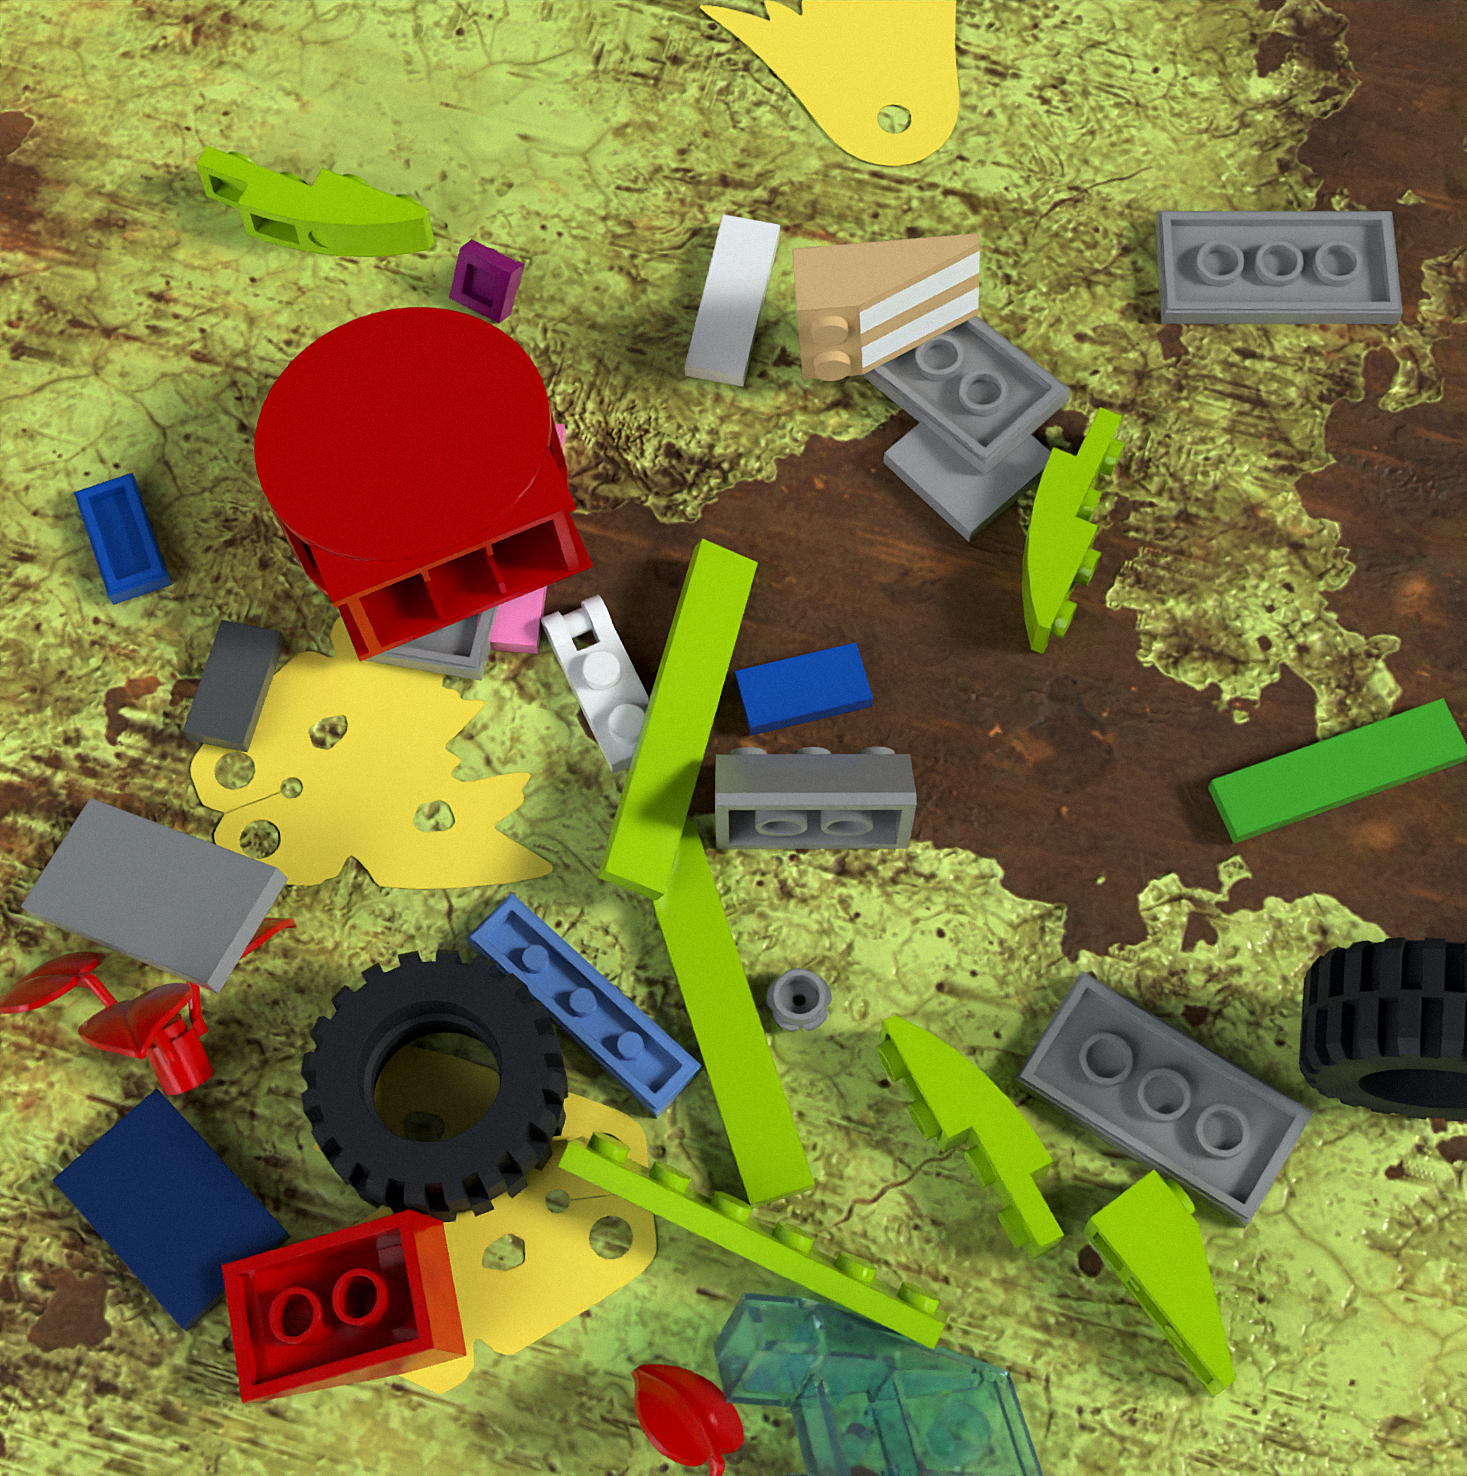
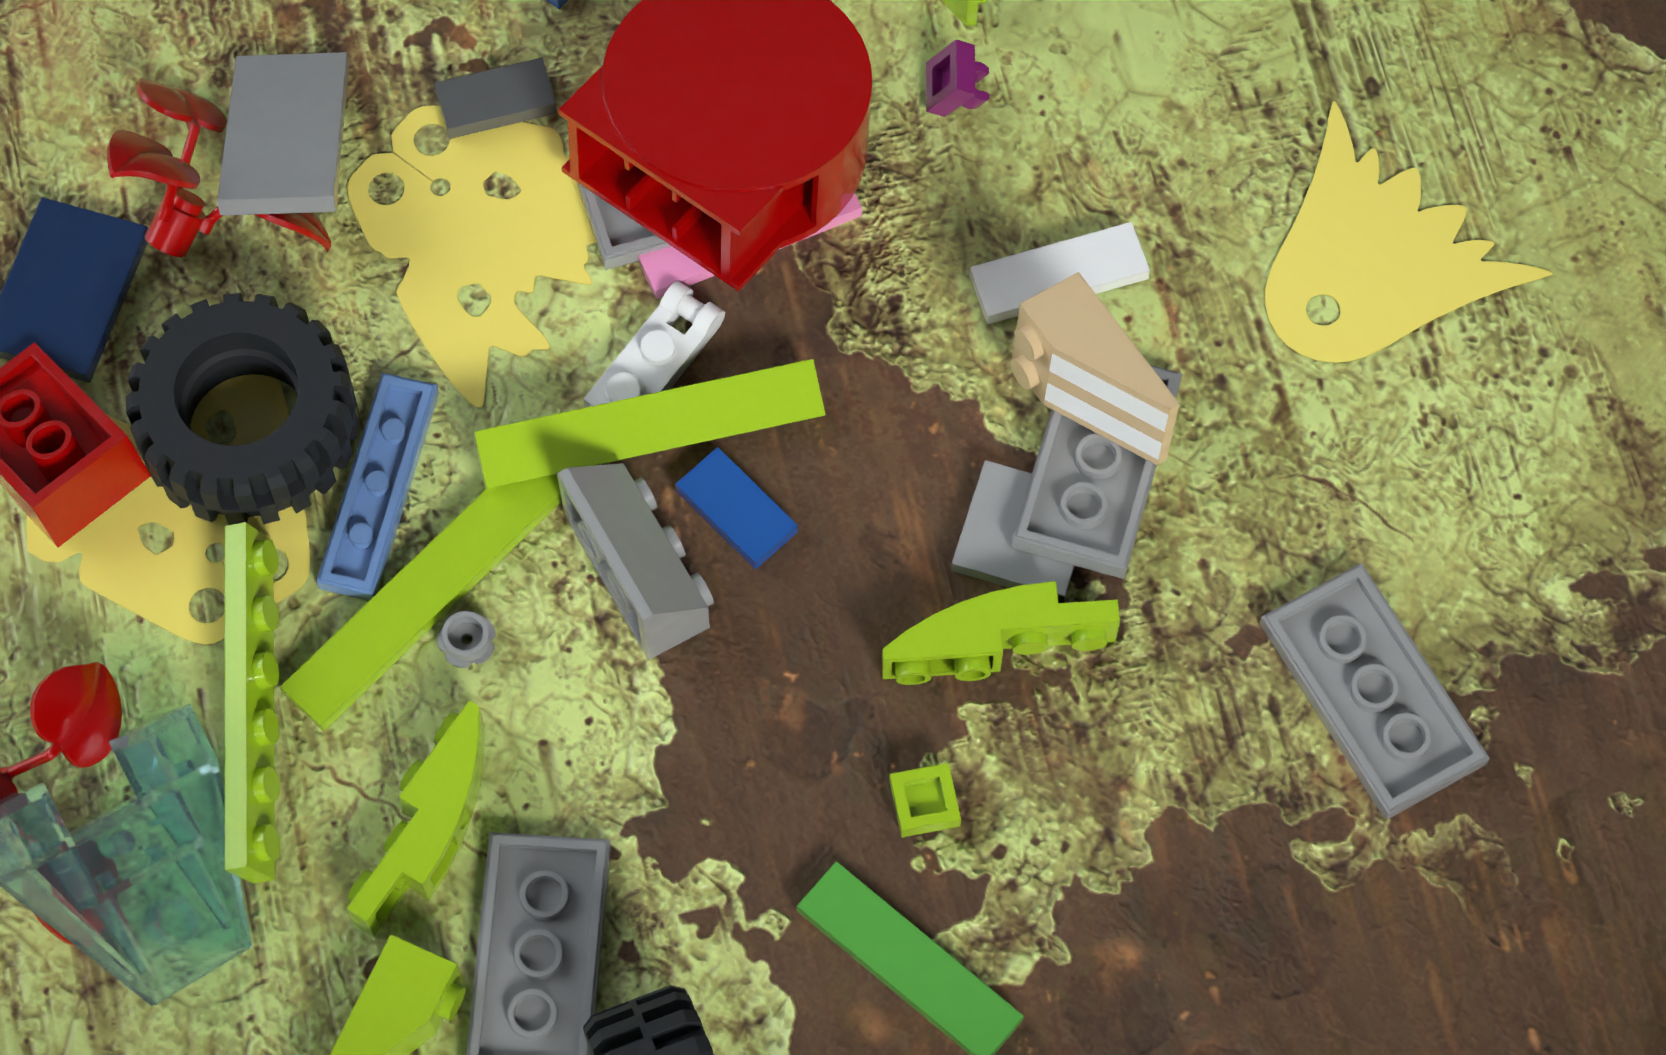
camera: 60 degrees right, 0 degrees up
none -> lime plate [889,763,961,838]

